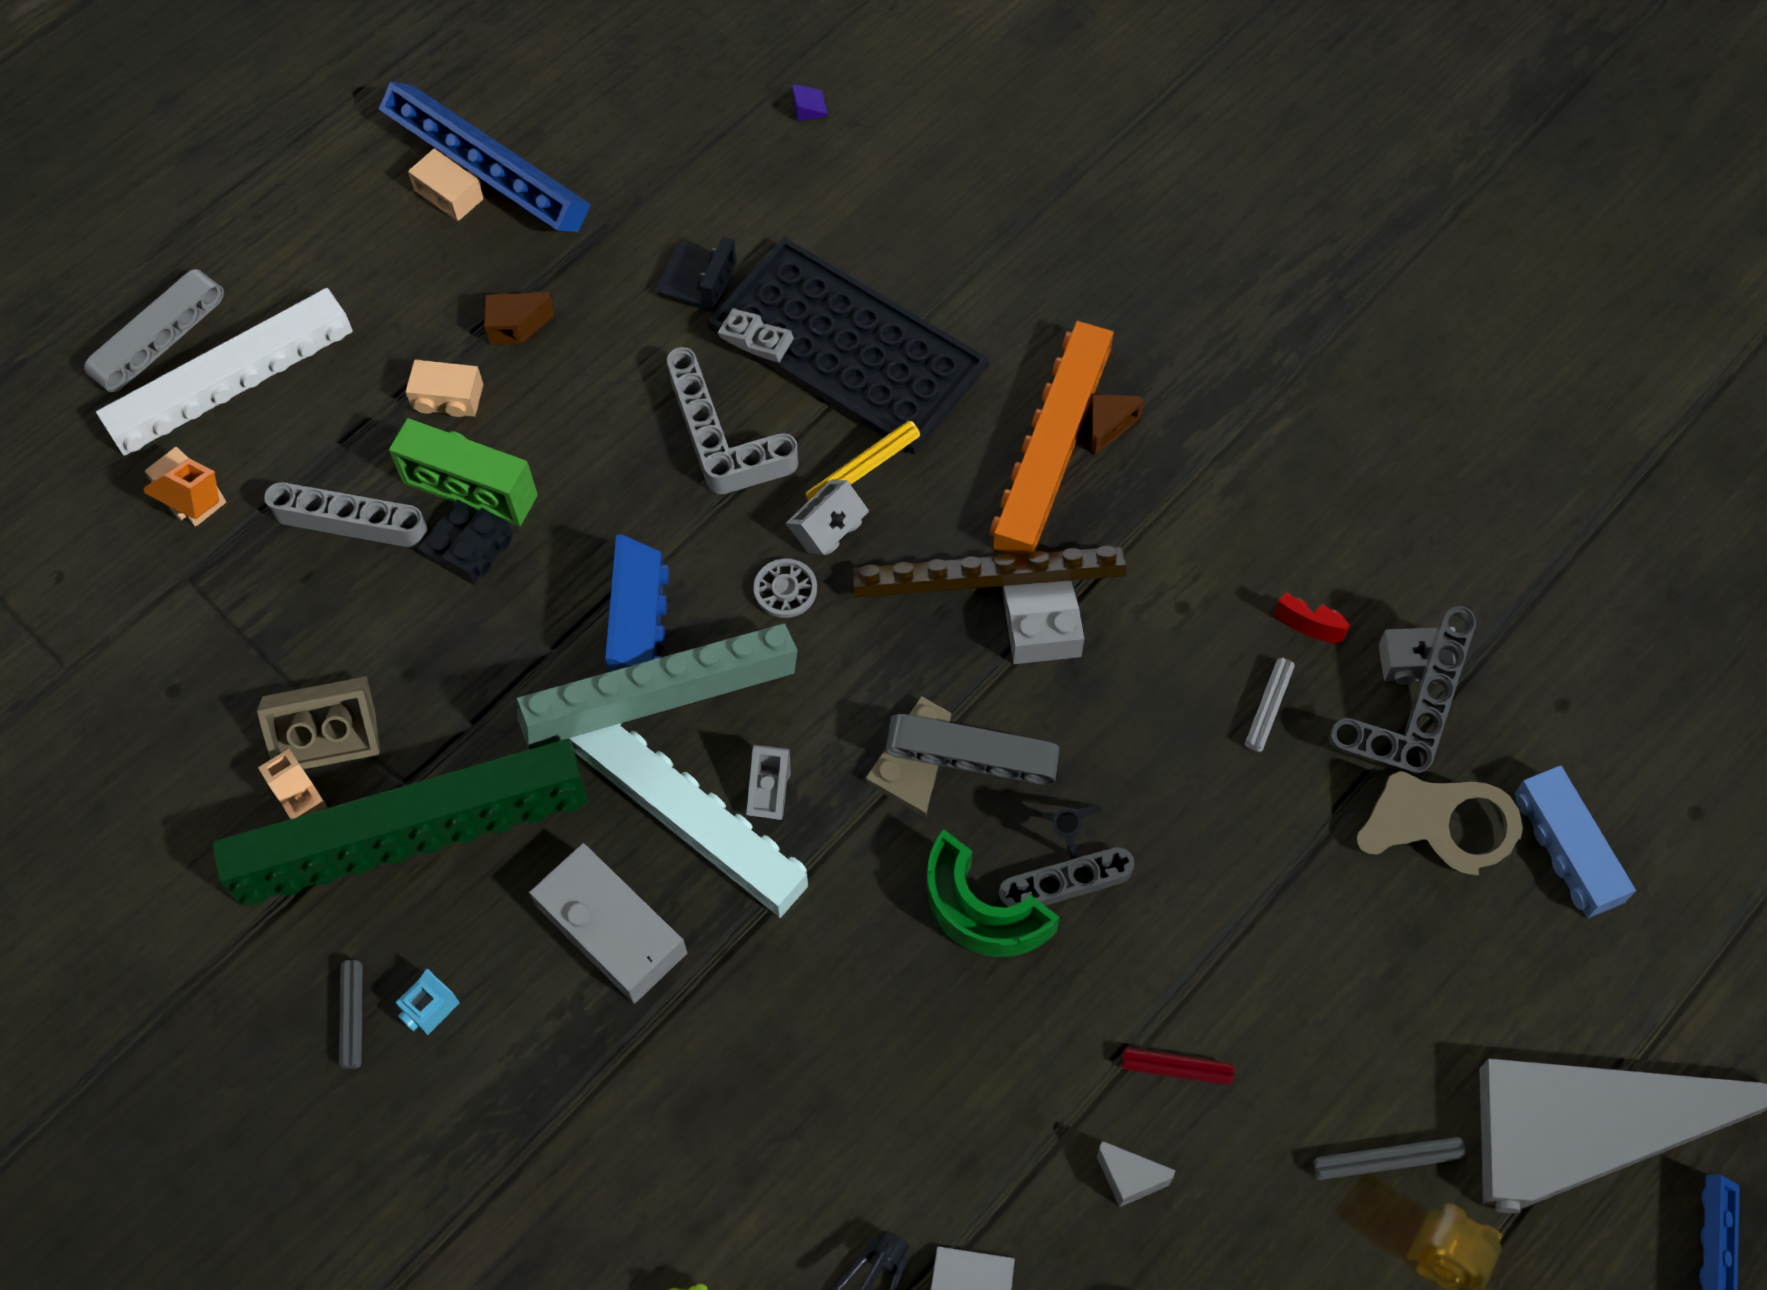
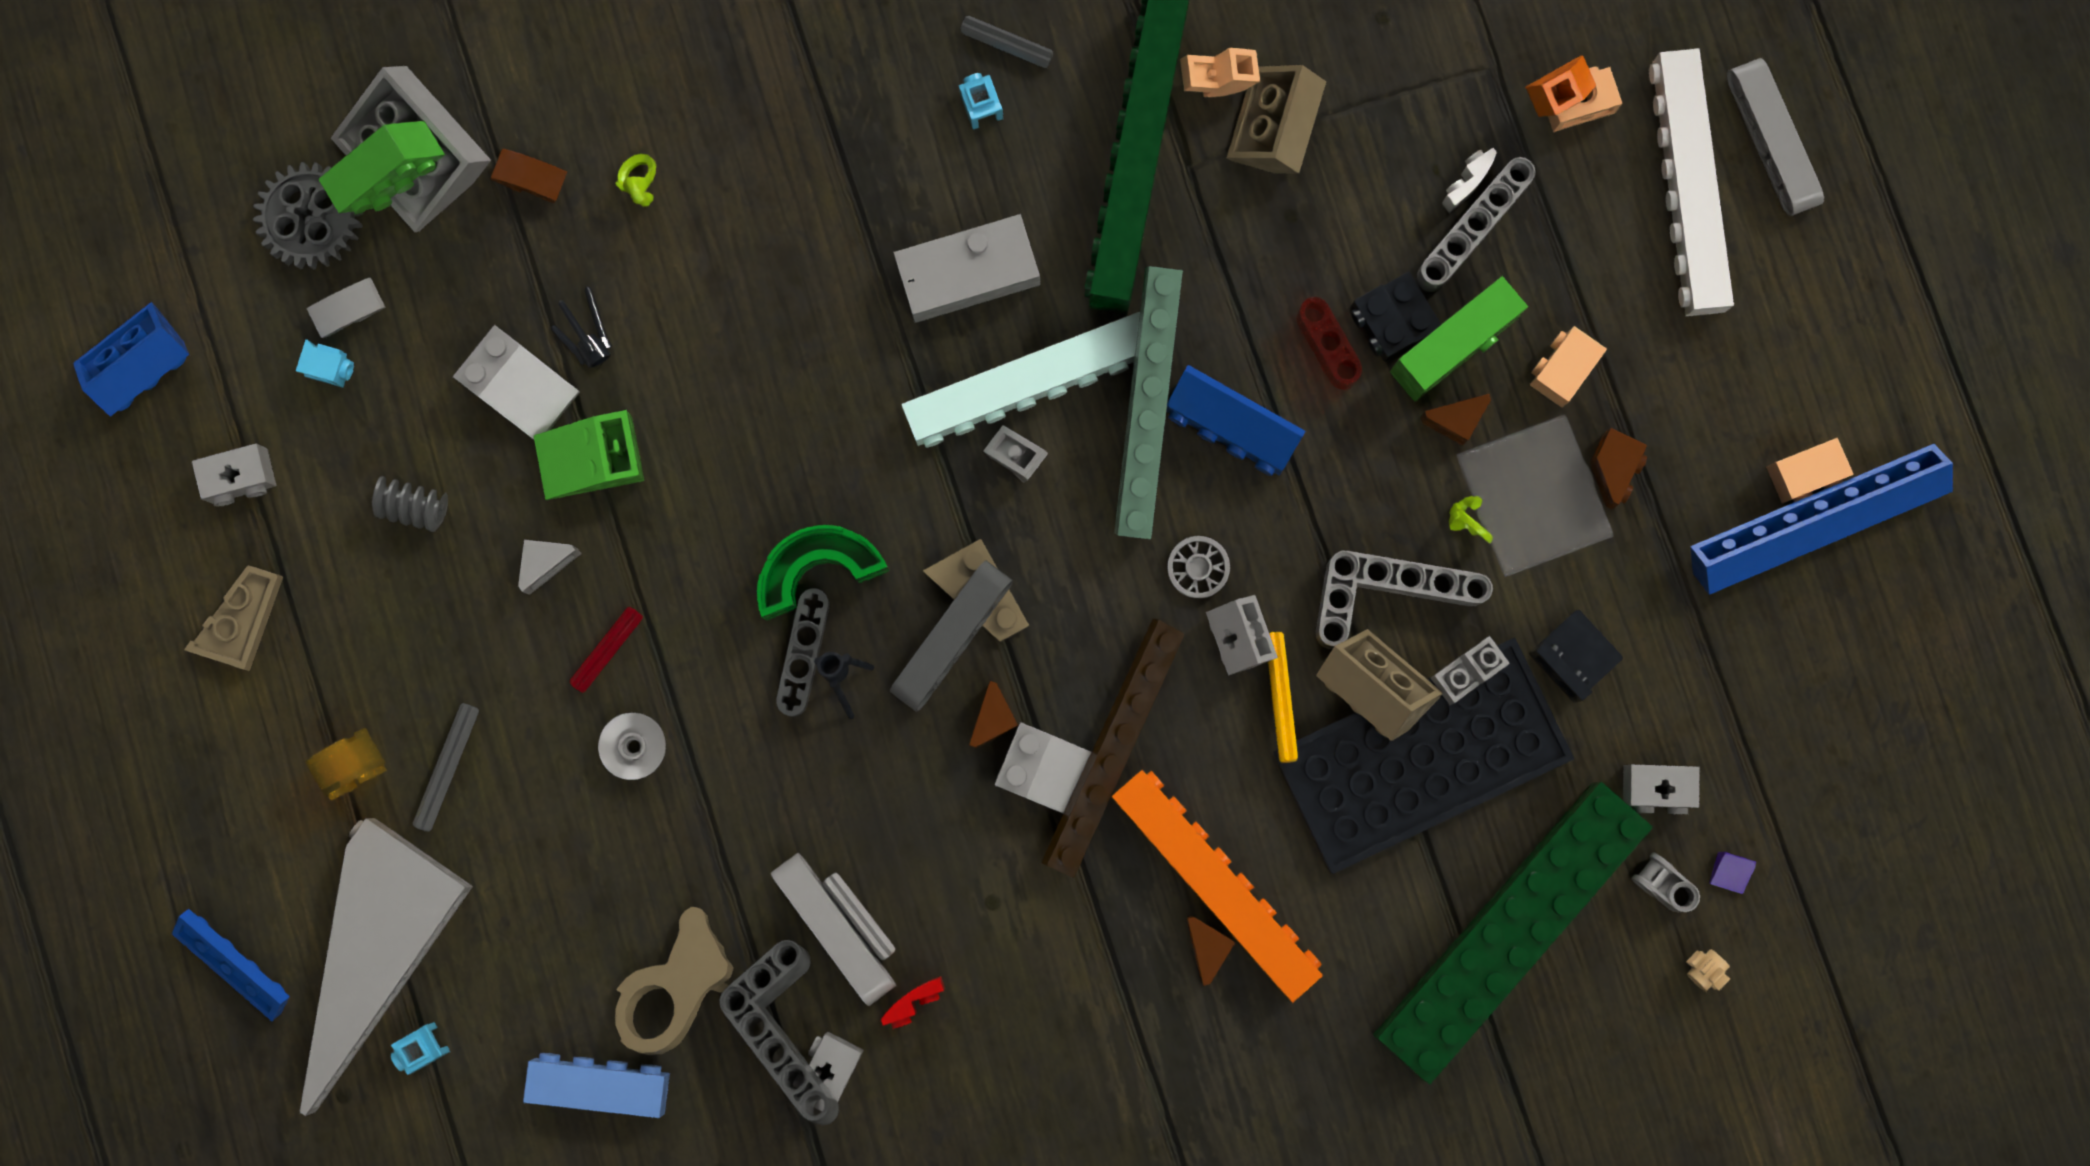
camera: 120 degrees right, 20 degrees up
none -> medium azure window [391,1022,450,1075]
none -> bright green slope [533,410,644,500]
none -> light grey dish [598,713,666,780]
none -> light grey beam [771,852,896,1006]
none -> reddish brown slope [969,681,1018,748]
none -> clear red beam [1297,297,1362,390]
none -> dark tan slope [1316,629,1443,741]
none -> dark green brick [1373,782,1653,1085]
none -> reddish brown slope [1420,394,1491,446]
none -> white slope [1442,148,1497,214]
none -> lime piece [1449,496,1493,544]
none -> clear piece [1457,415,1613,577]
none -> light grey brick [1623,765,1699,814]
none -> light grey piece [1631,852,1700,912]
none -> tan gear [1686,949,1730,992]

